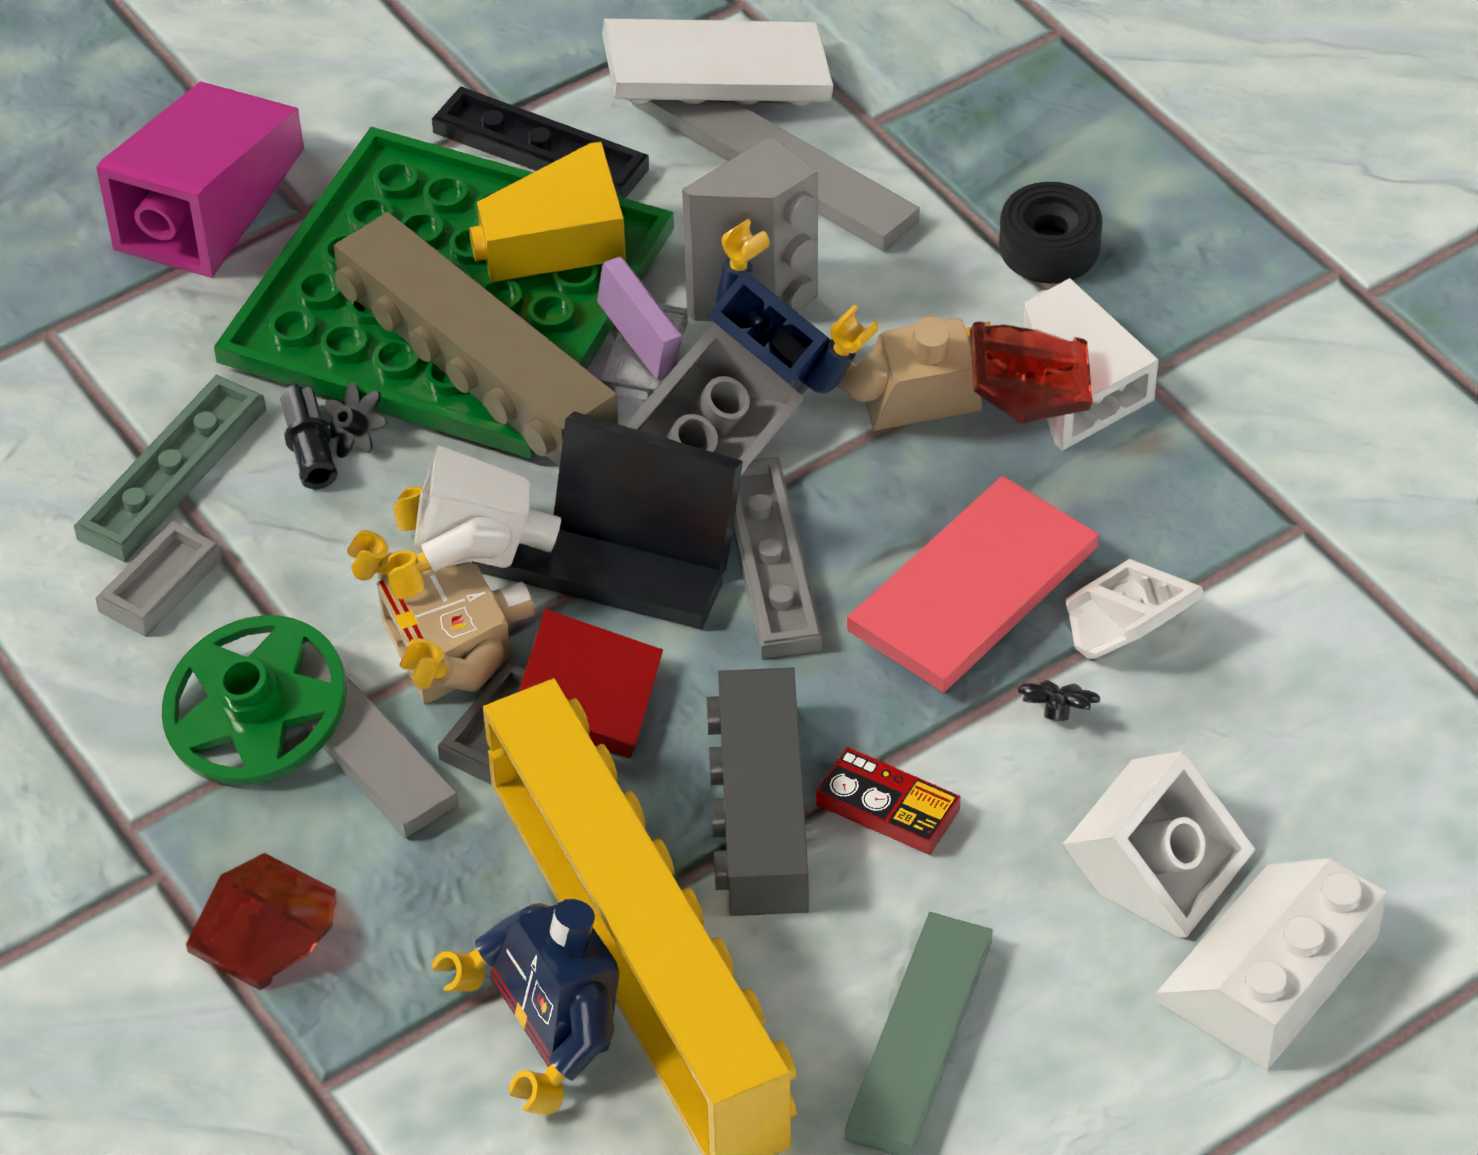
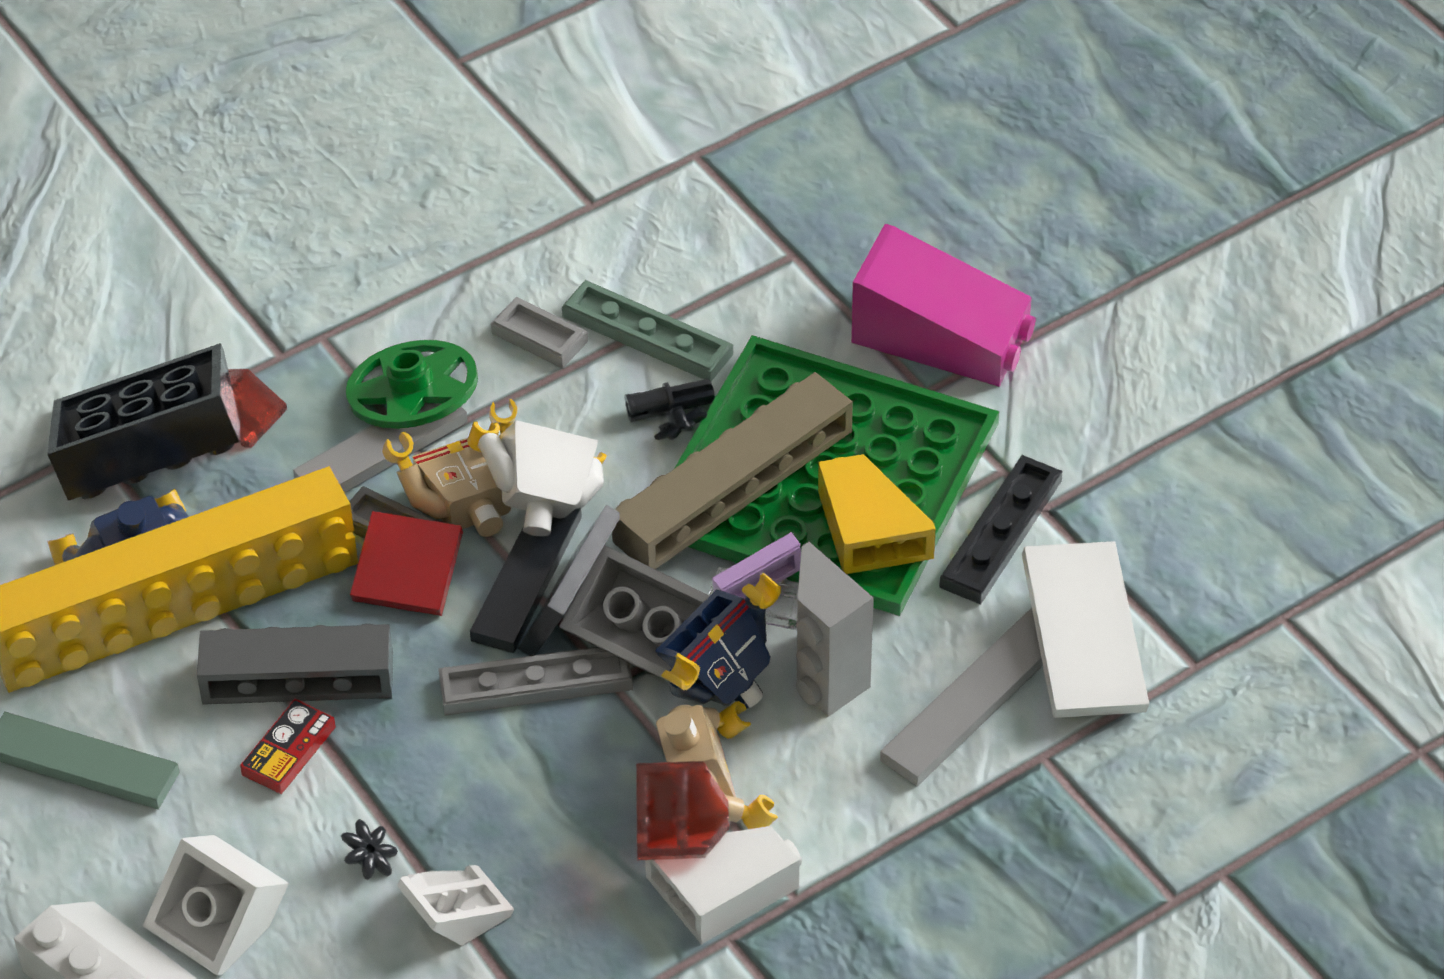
camera: 90 degrees right, 0 degrees up
coral tile [847,475,1099,693] -> none
black tyre [999,181,1103,283] -> none
none -> black slope [47,343,240,501]

